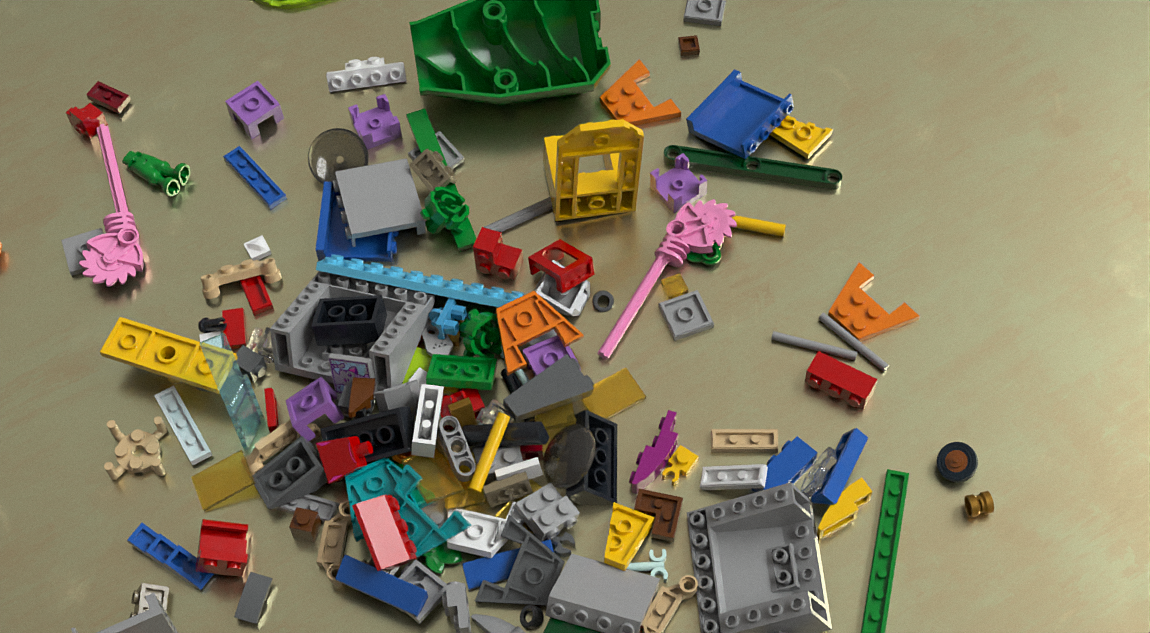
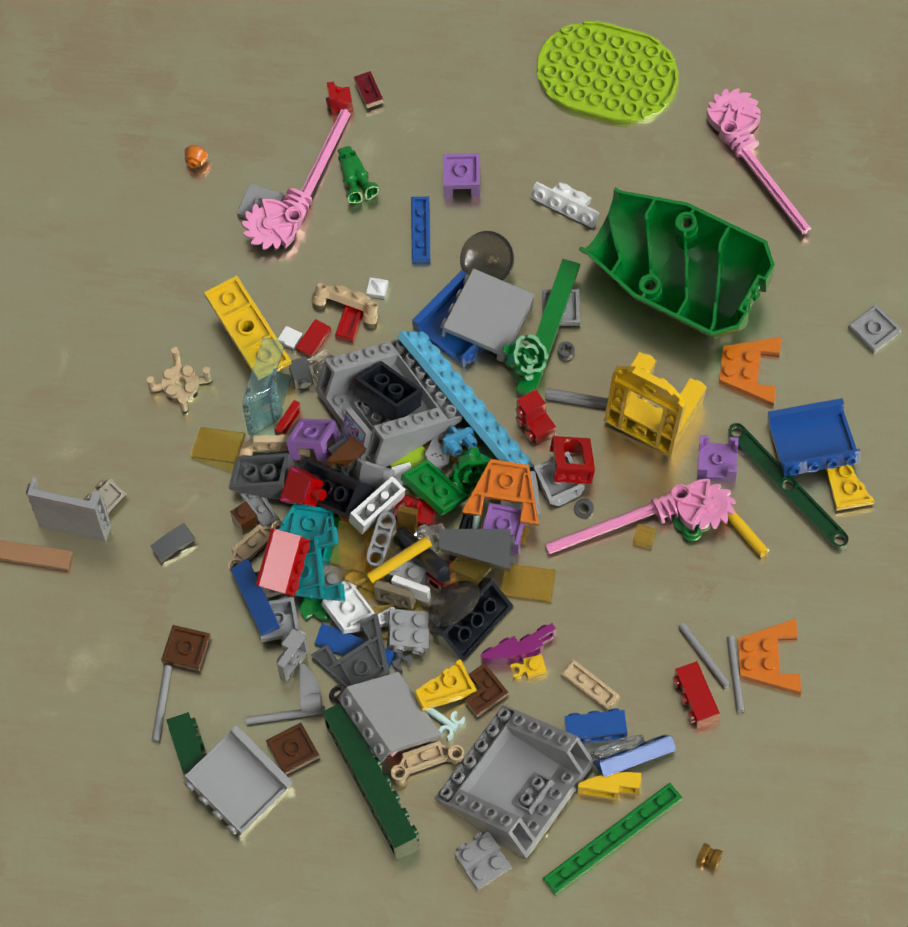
camera: 40 degrees right, 5 degrees up
blue slope [127,523,214,590] -> none
white plate [154,386,212,466] -> none
red piece [196,519,248,577] -> none
black pin [198,317,227,334] -> none
medium lavender panel [348,94,402,151] -> none
dark tan bracket [410,149,457,192] -> none
light grey tile [658,290,714,341] -> none
reddish brown tile [678,35,700,56] -> none
white tile [699,464,768,490] -> none
black wheel [937,442,978,483] -> none
none -> dark grey bush [557,341,575,360]

